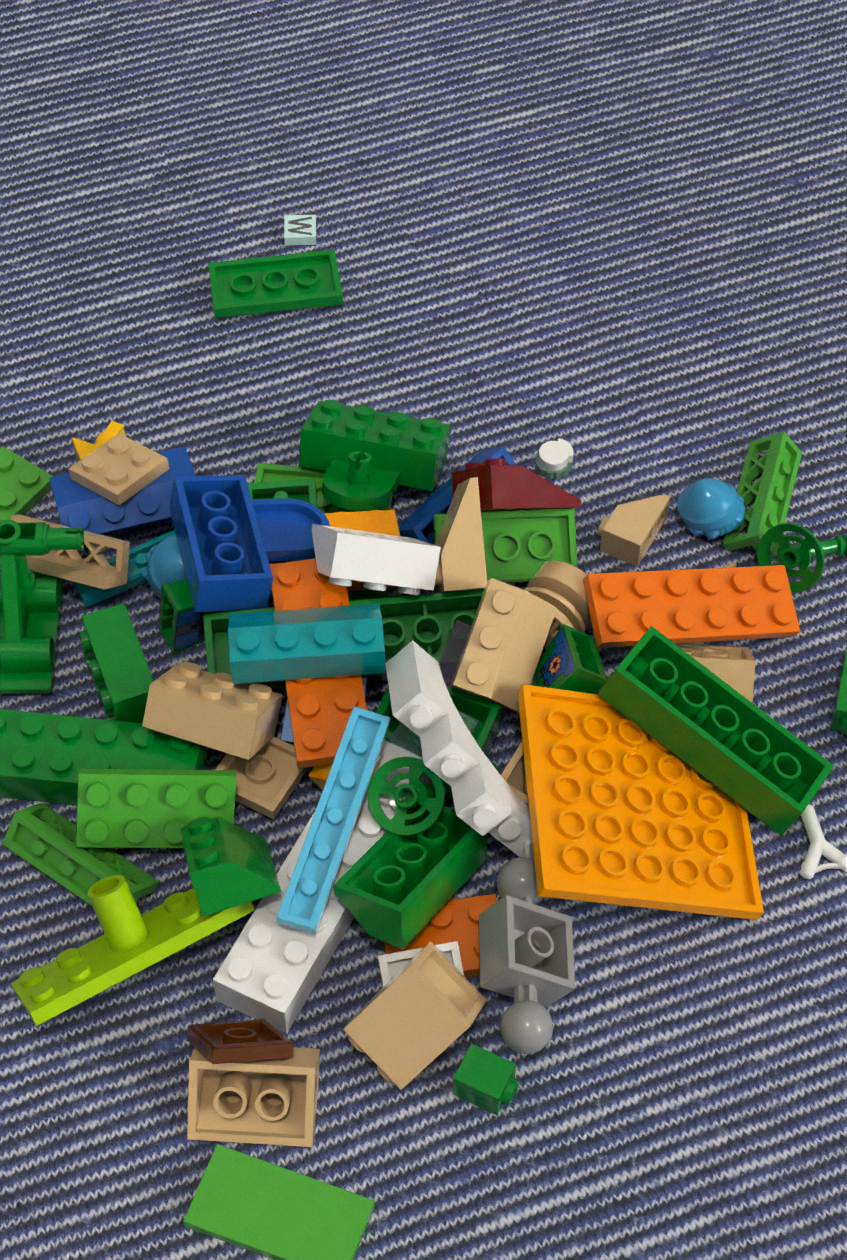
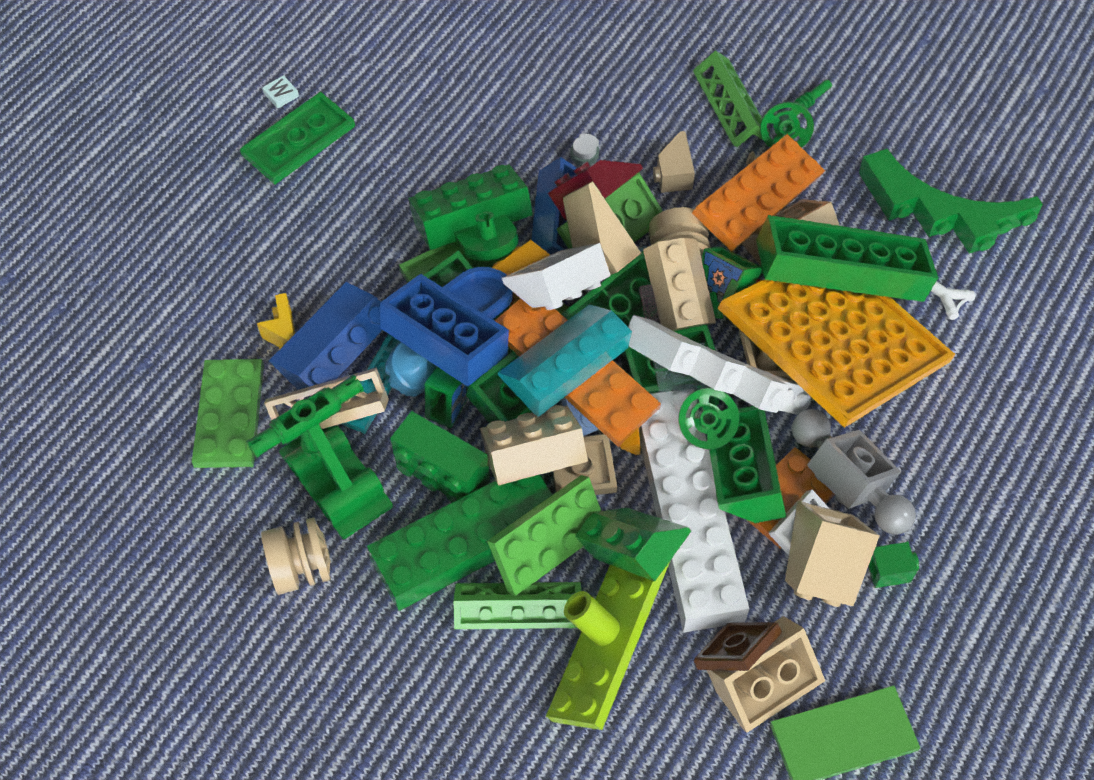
camera: 35 degrees left, 5 degrees up
tan plate [69,433,169,506] -> none
medium azure plate [277,706,391,935] -> none
dark azure hair [677,478,745,540] -> none

